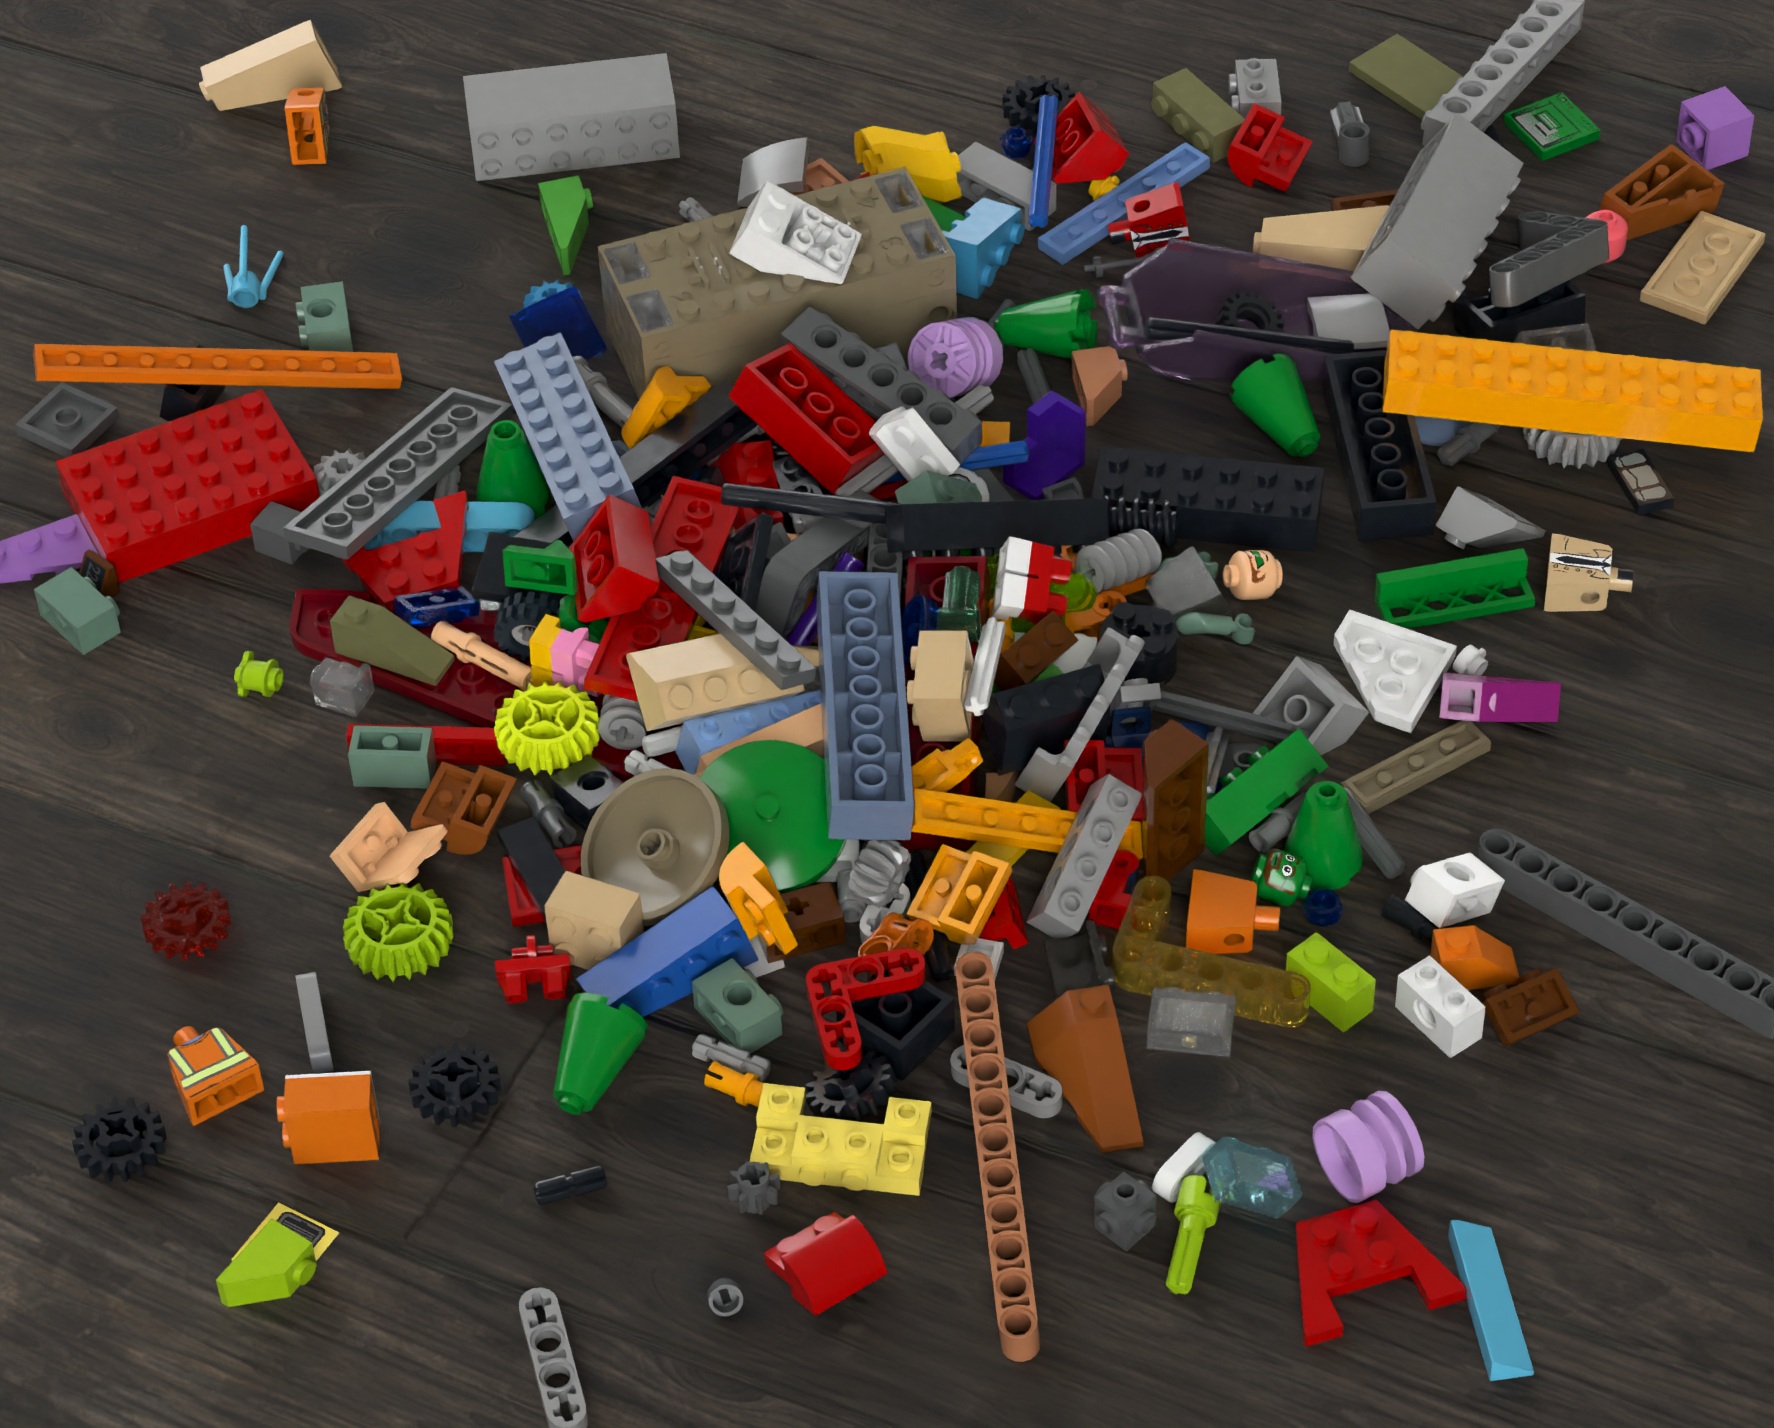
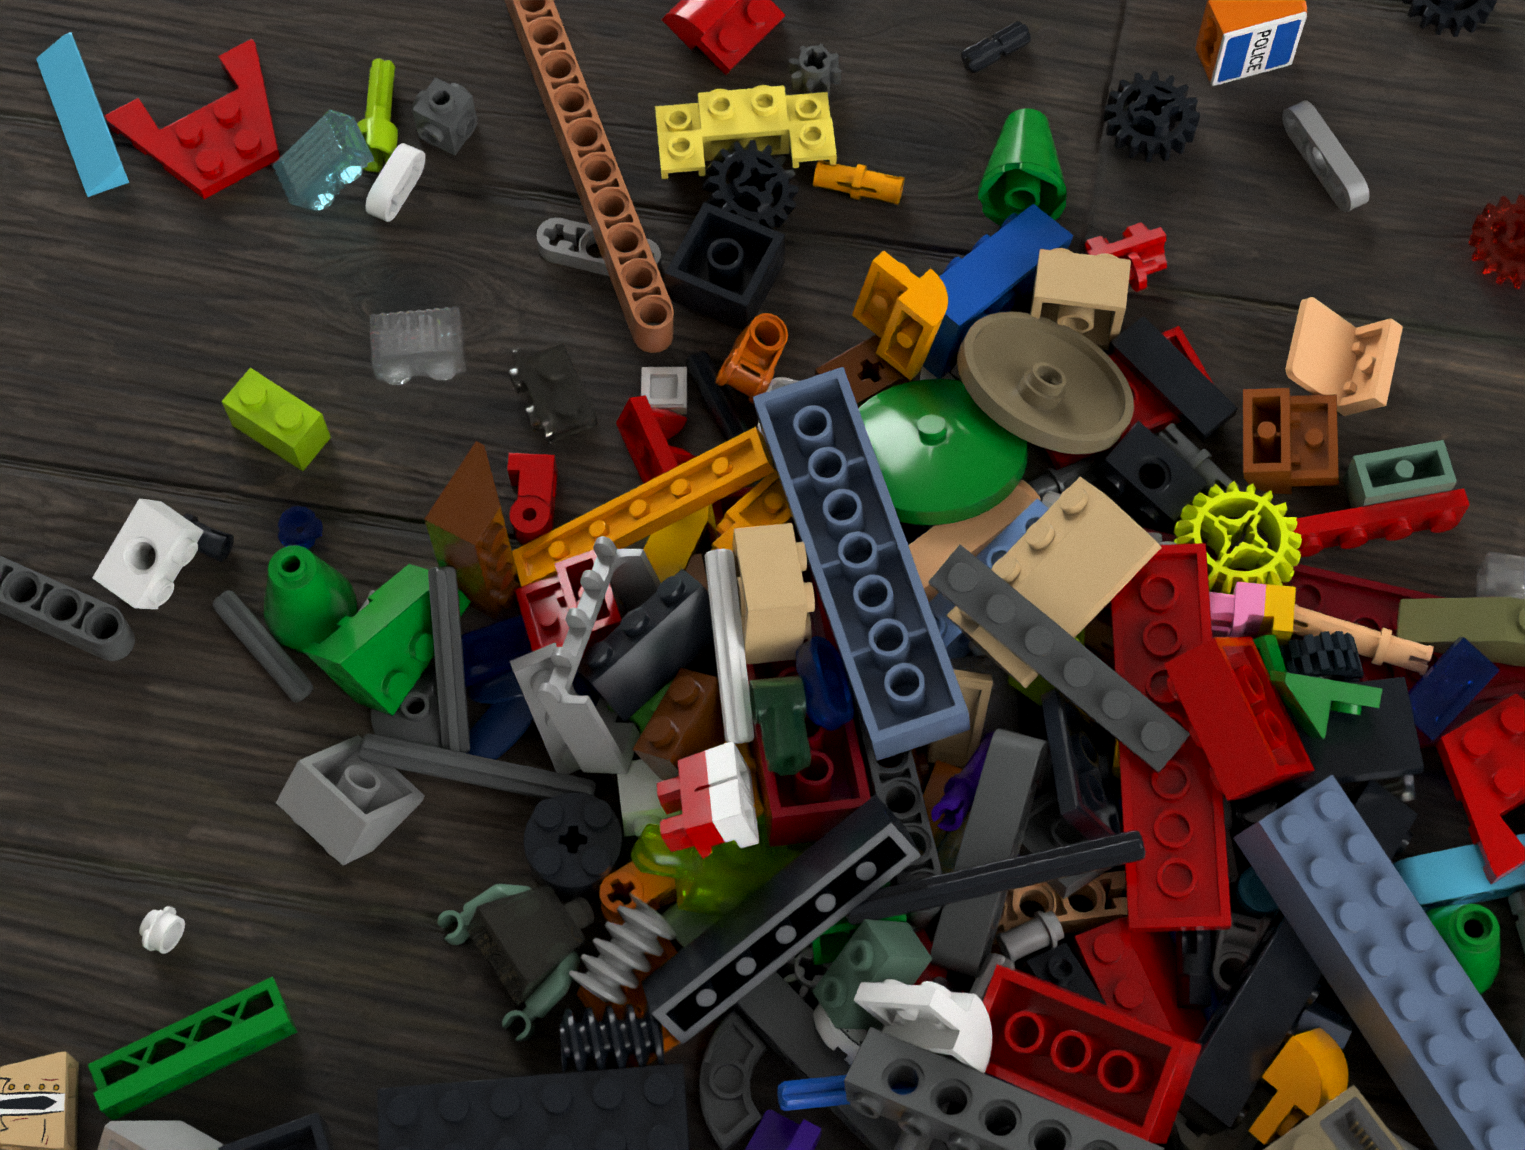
camera: 165 degrees right, 20 degrees up
orange torso [167,1026,264,1126] -> none
lime gear [343,882,454,982] -> none
sand green brick [692,958,783,1053] -> none
light grey axle [692,1034,771,1082] -> none
red beam [806,948,925,1070] -> none
light orange brick [906,844,1012,945] -> none
light grey brick [1026,774,1143,942] -> none
dark orange wedge [1027,985,1143,1153] -> none
clear yellow beam [1112,876,1311,1028] -> none
orange torso [1186,869,1280,955] -> none
light nougat head [1223,550,1283,600] -> none
green head [1250,849,1313,907] -> none
lavender wheel [1312,1091,1425,1203] -> none
white plate [1334,610,1457,733] -> none
dark tan tile [1341,720,1491,814] -> none
white brick [1395,955,1485,1058] -> none
orange slope [1430,925,1520,990] -> none
magenta slope [1439,673,1561,722] -> none
reddish brown bracket [1482,968,1580,1048] -> none

